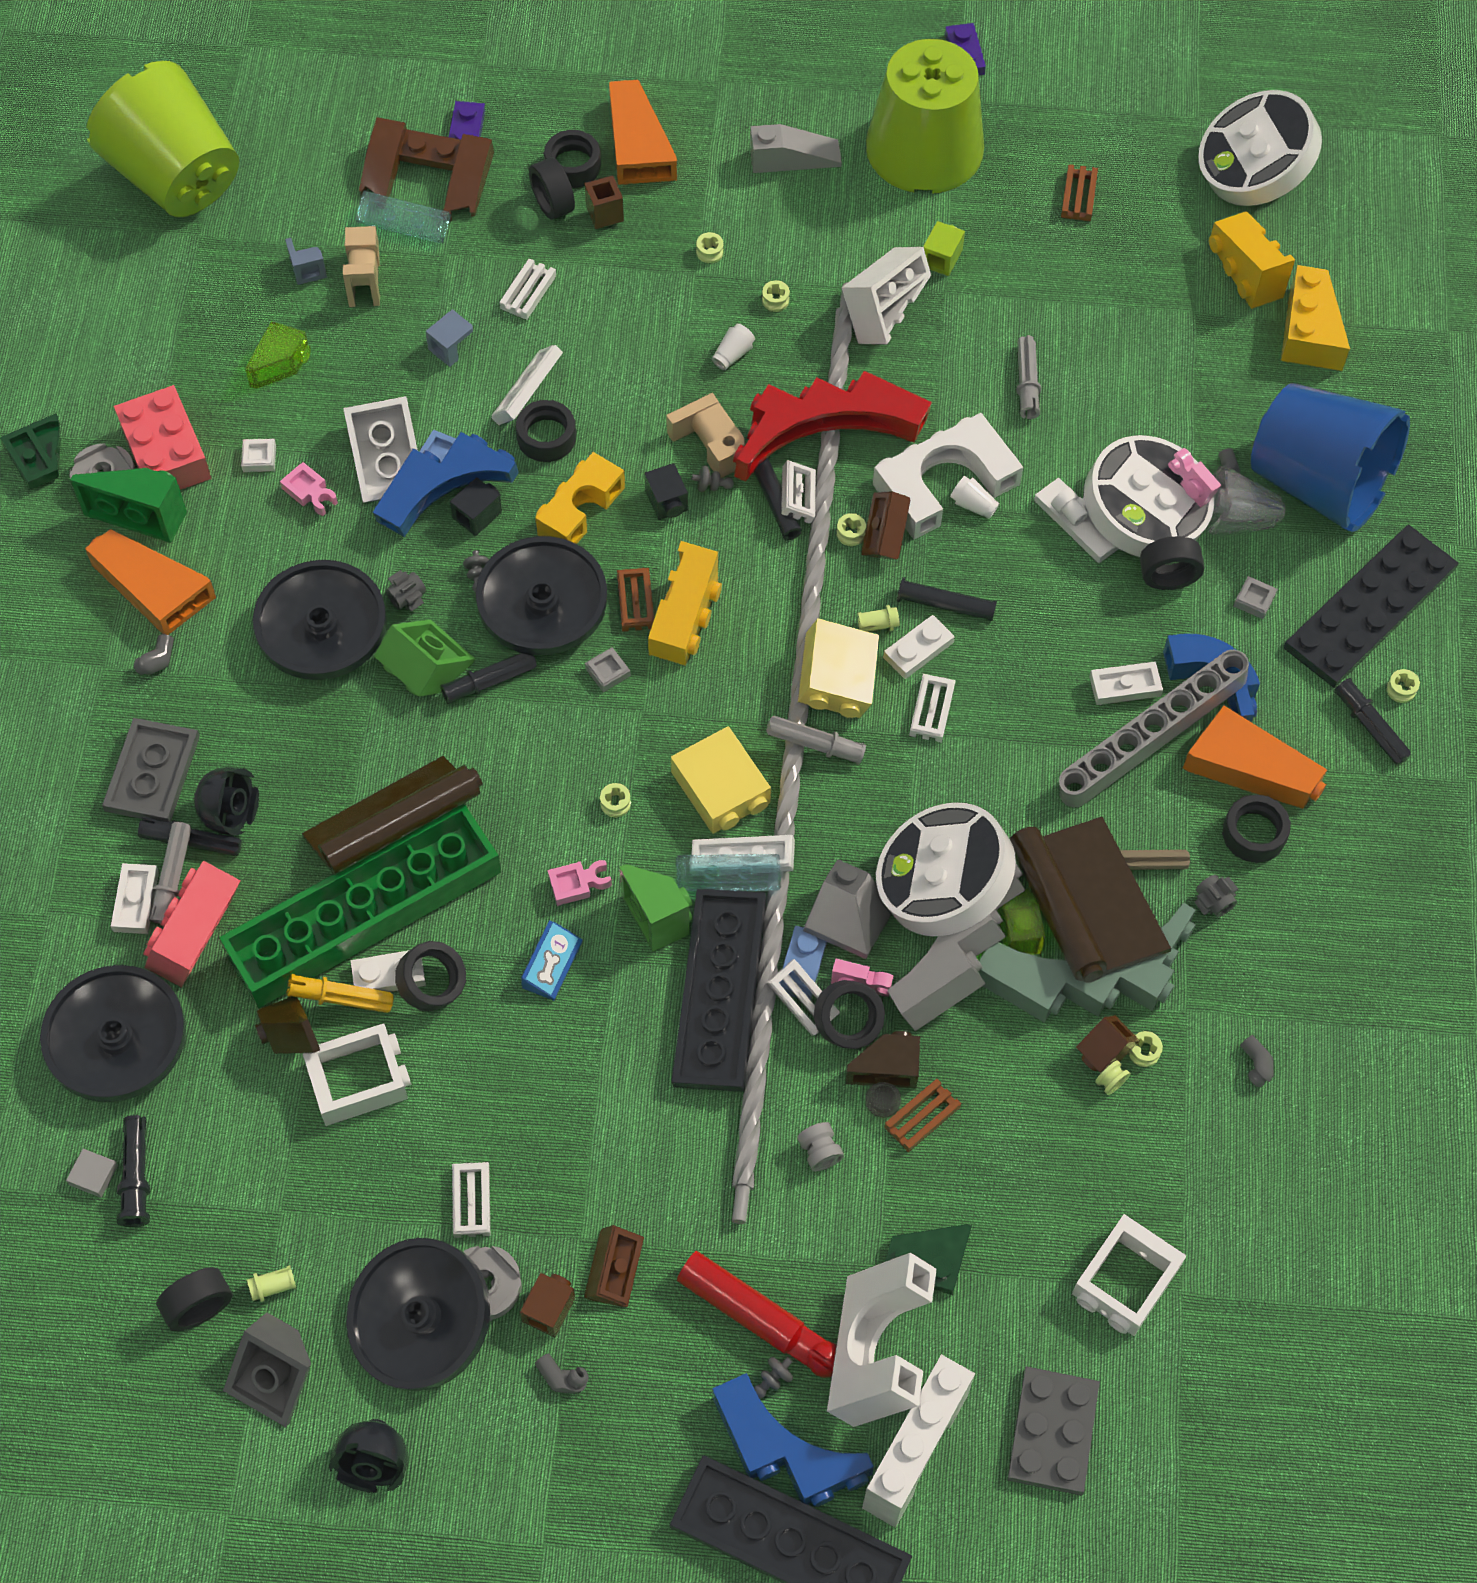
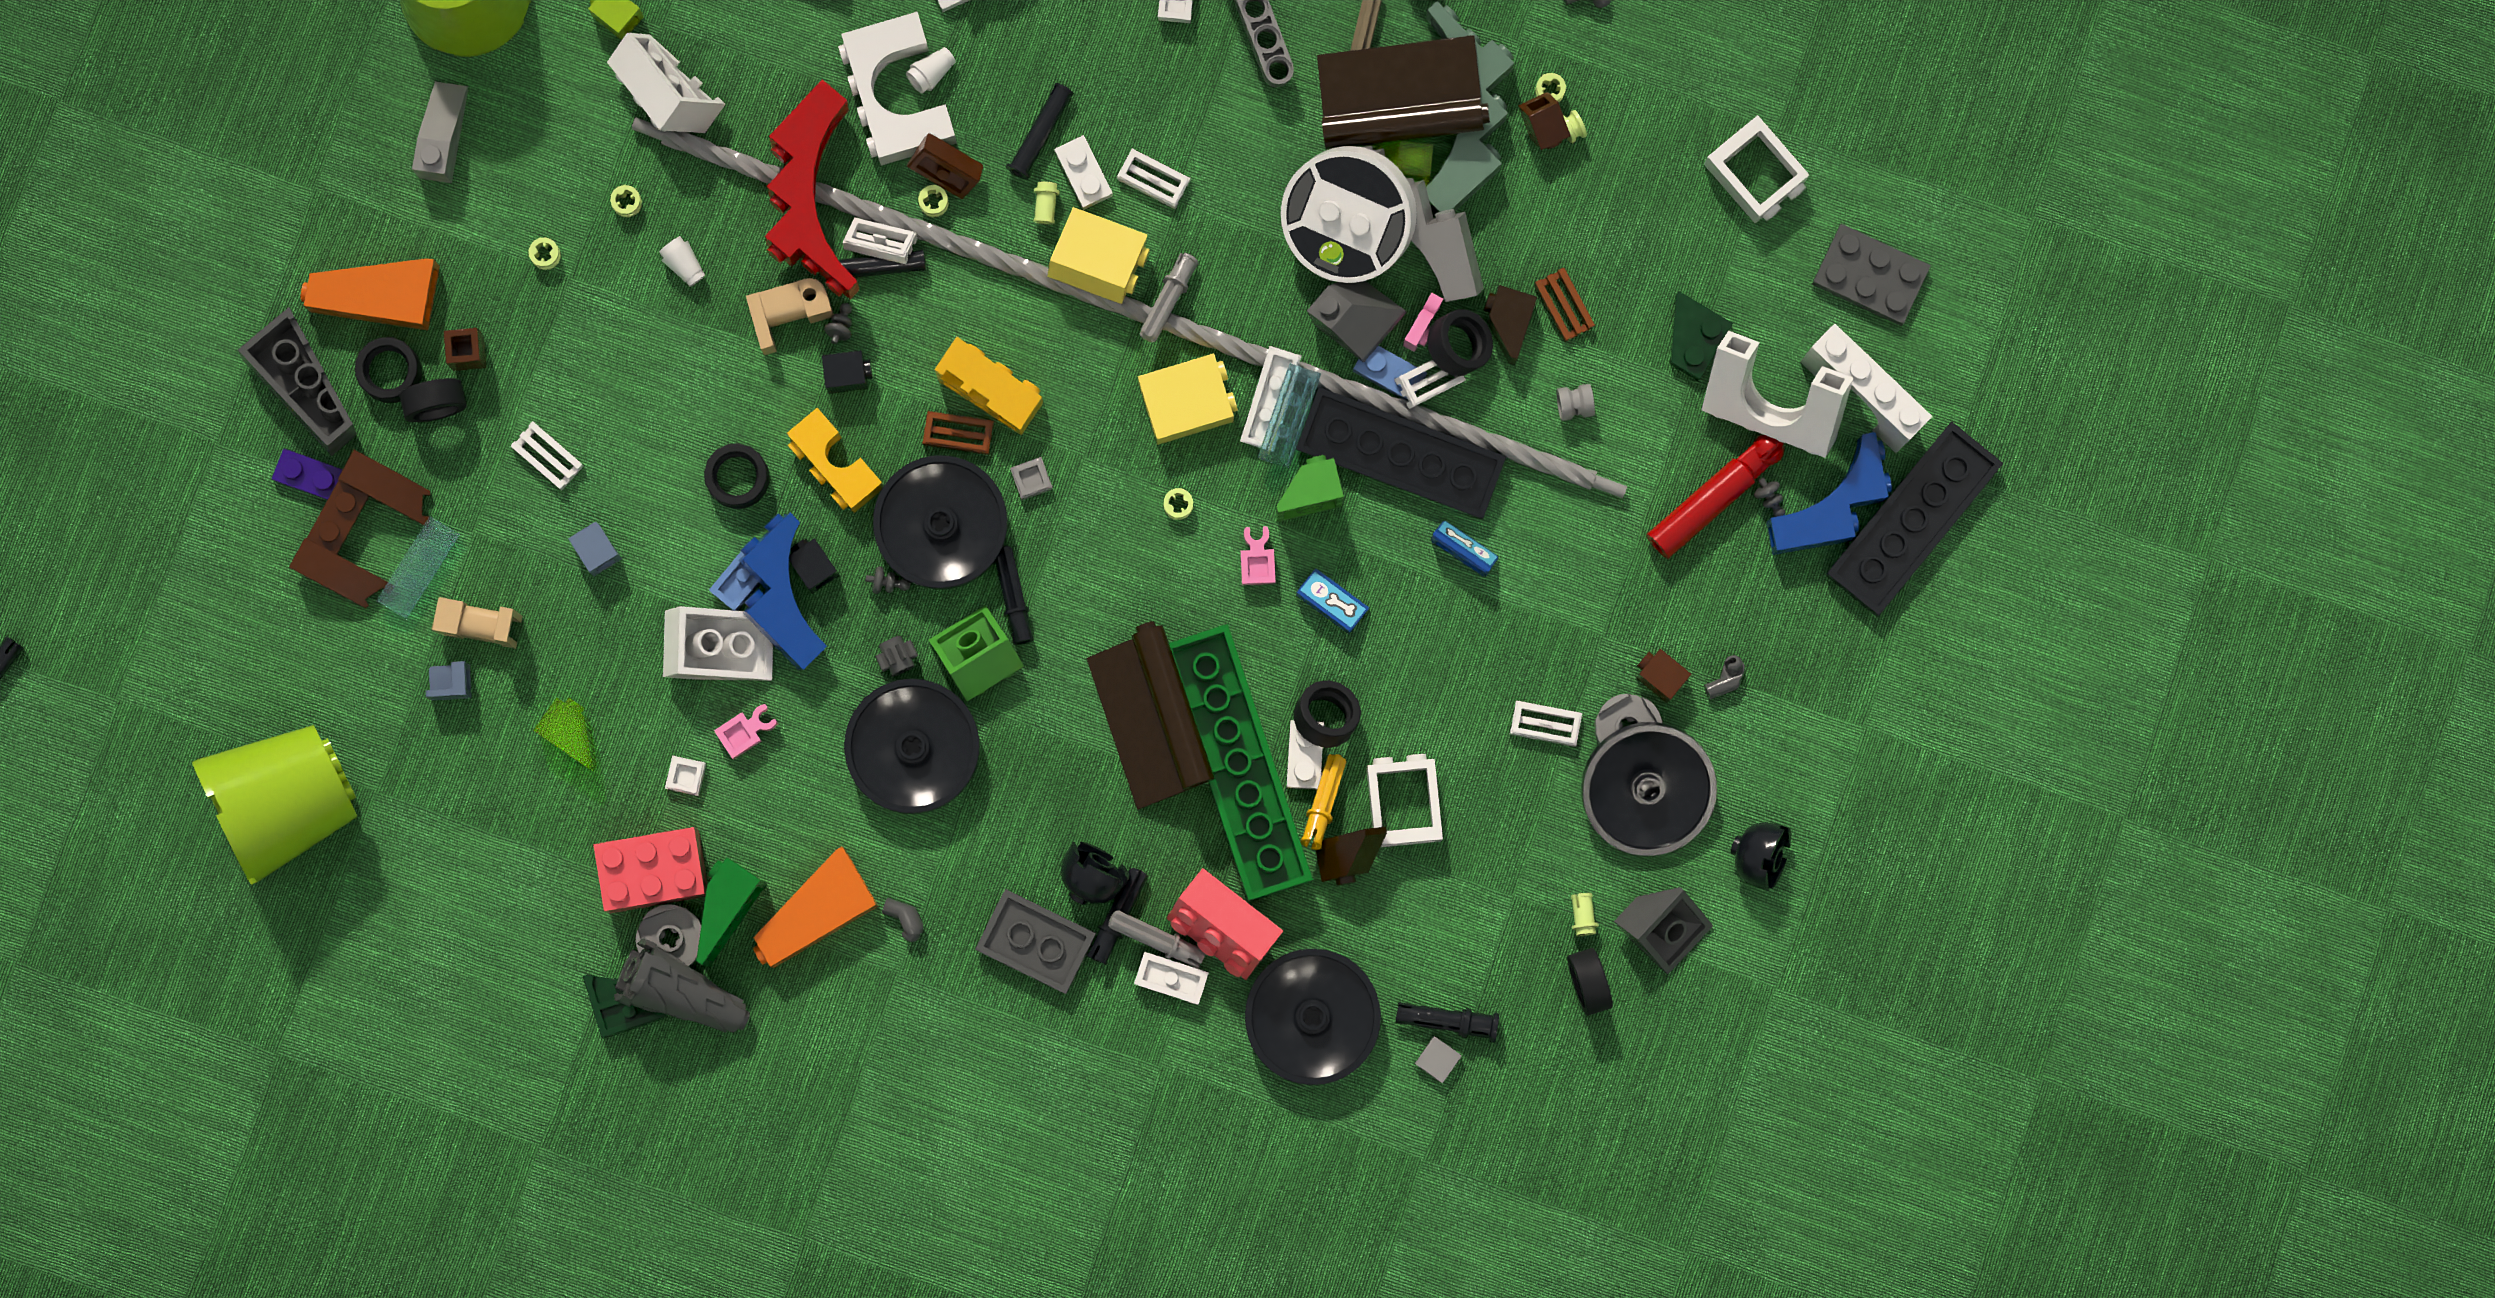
camera: 80 degrees left, 20 degrees up
white tile [491,345,563,425] -> none
reddish brown slope [584,1225,644,1308] -> none
clear smoke plate [865,1082,901,1118] -> none
none -> dark grey wedge [238,307,357,456]
none -> dark grey cone [614,938,750,1033]
none -> slope [1431,521,1498,577]

